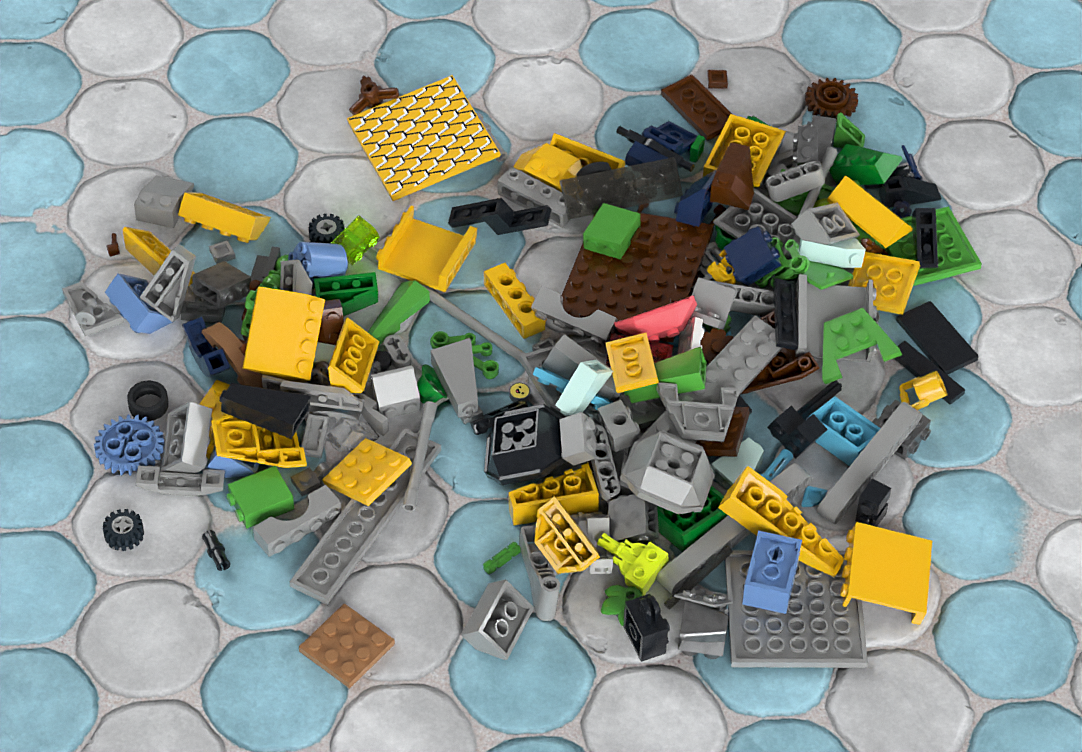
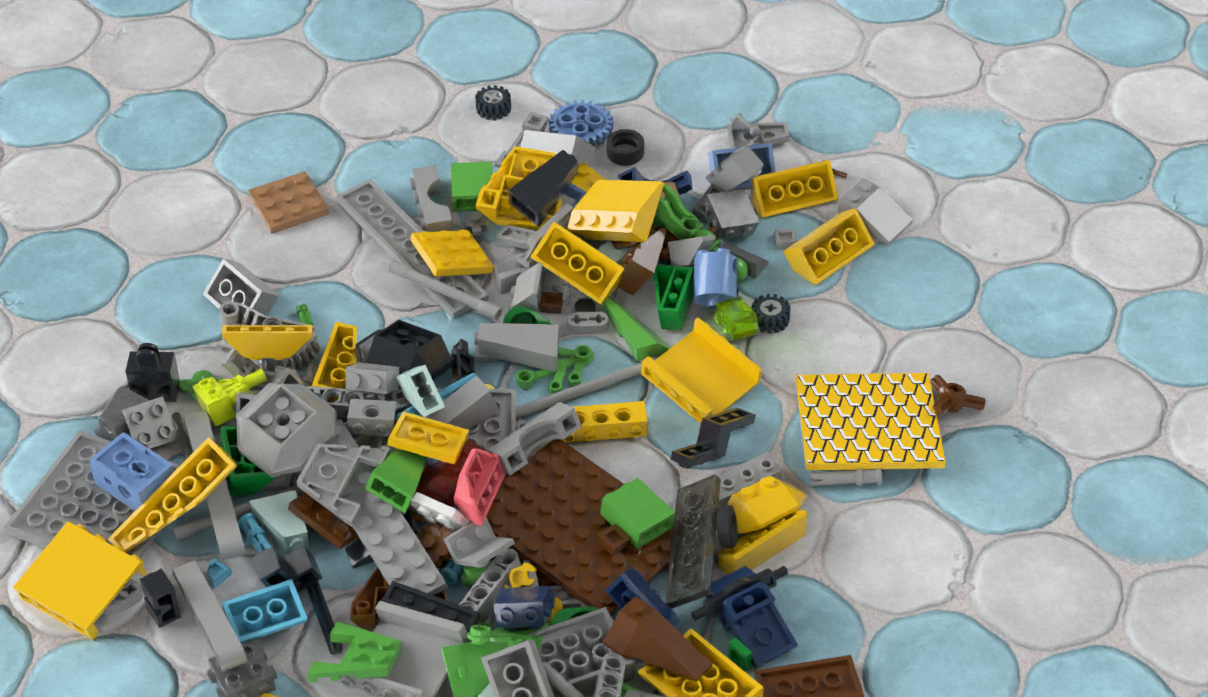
camera: 115 degrees right, 5 degrees down
black pin [202,530,230,571] -> none

